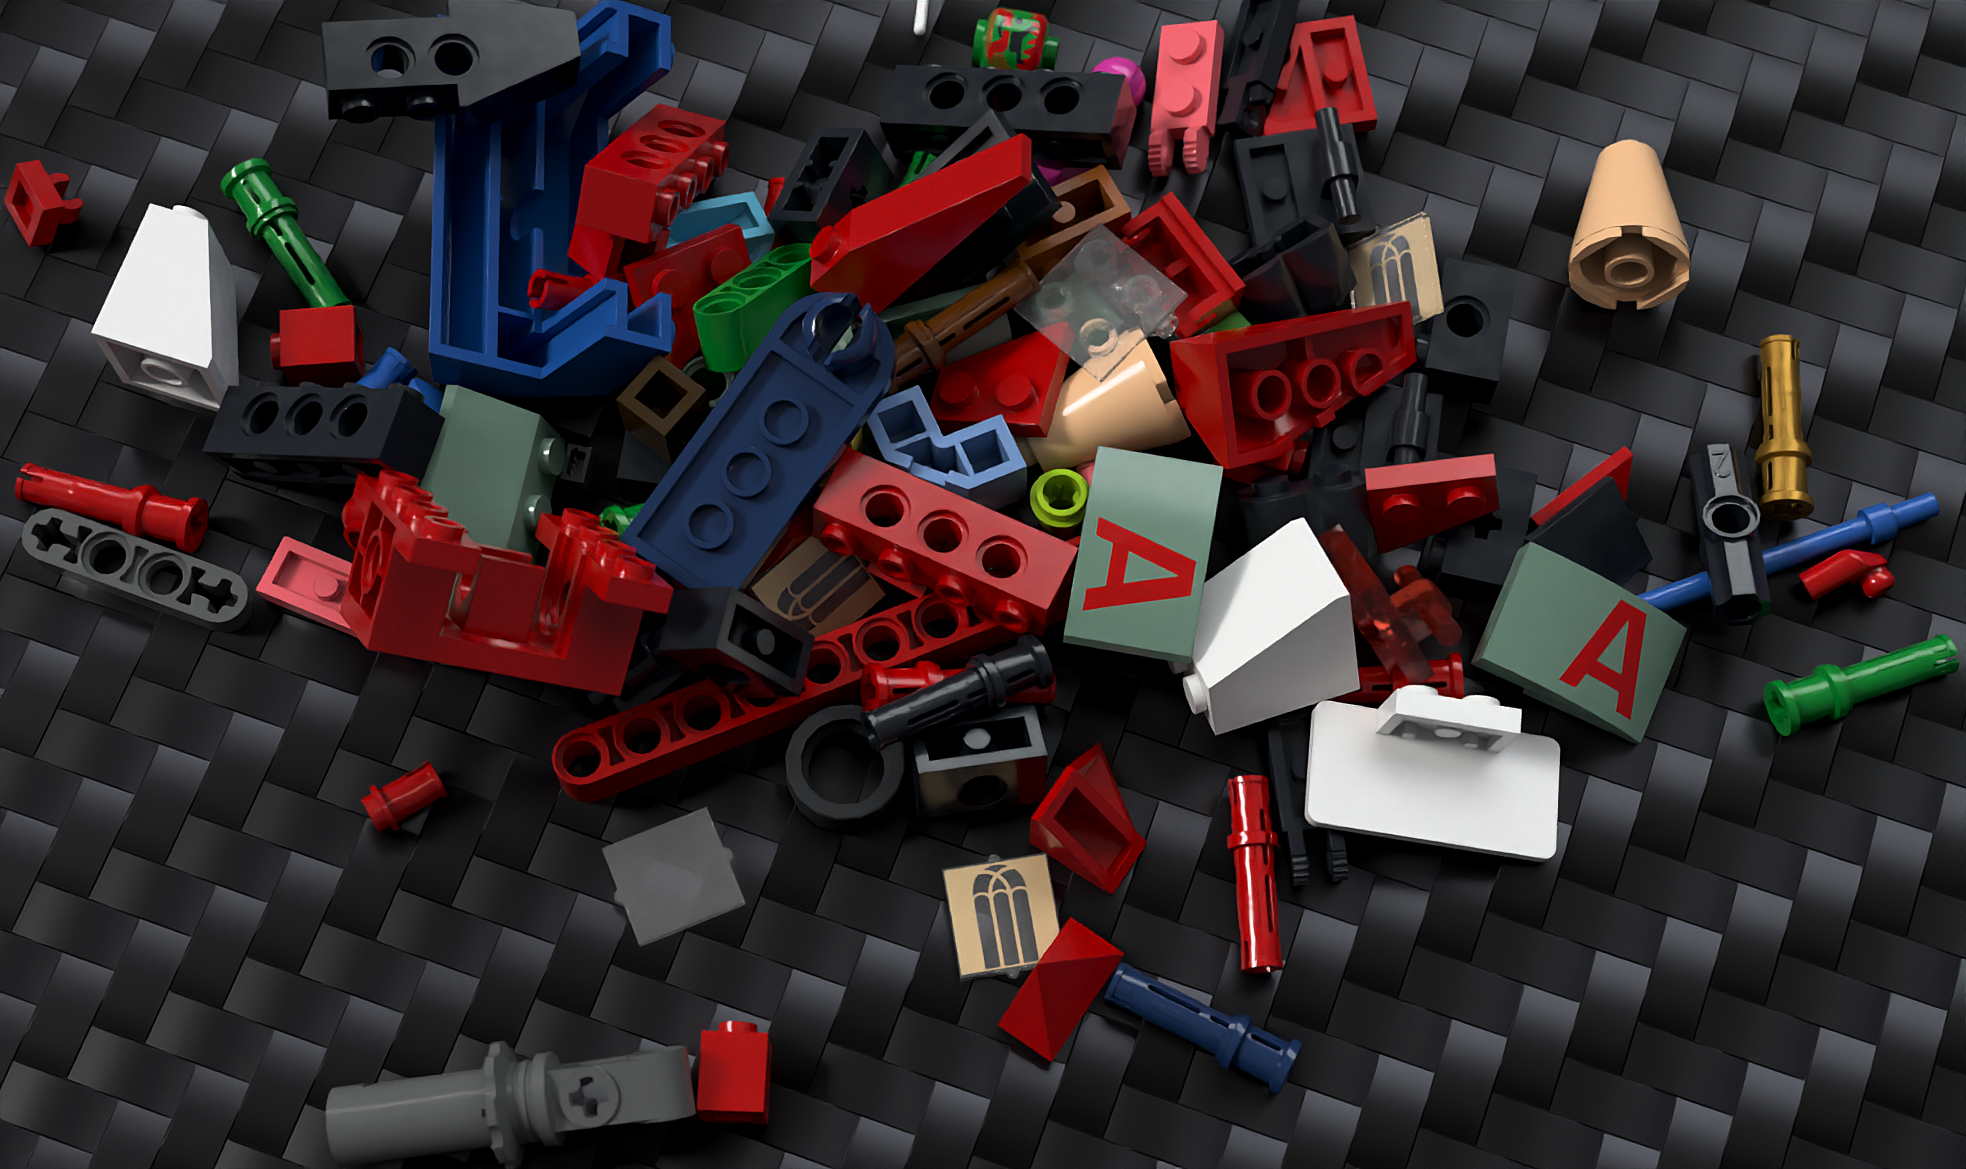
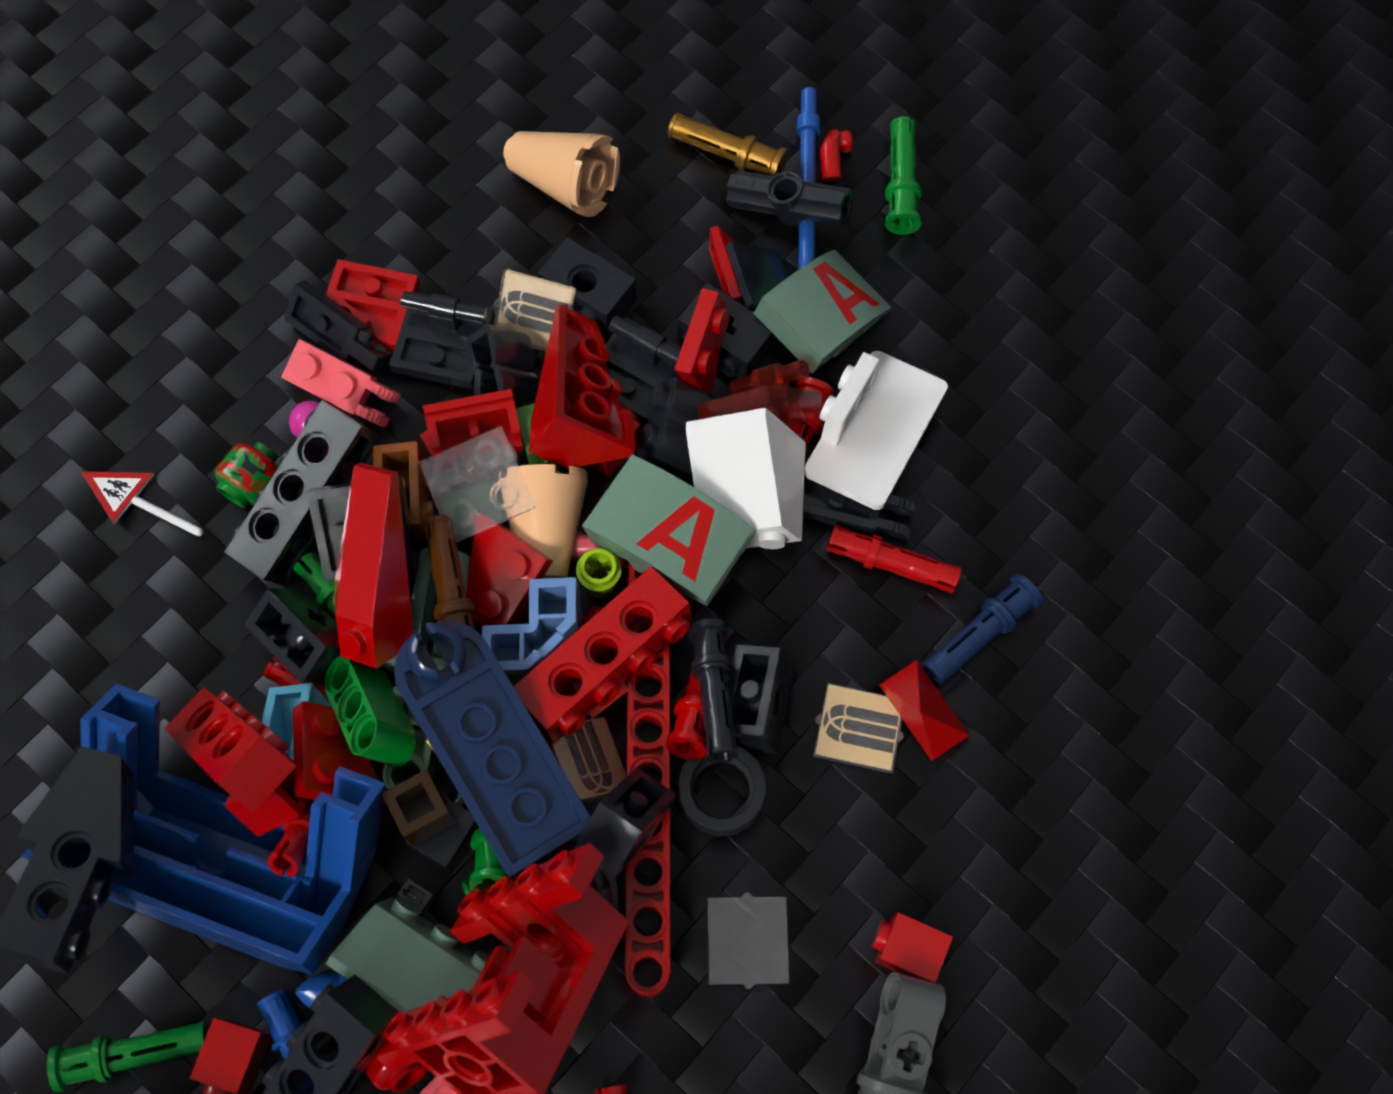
camera: 70 degrees left, 0 degrees up
red slope [1029,741,1148,894] -> none

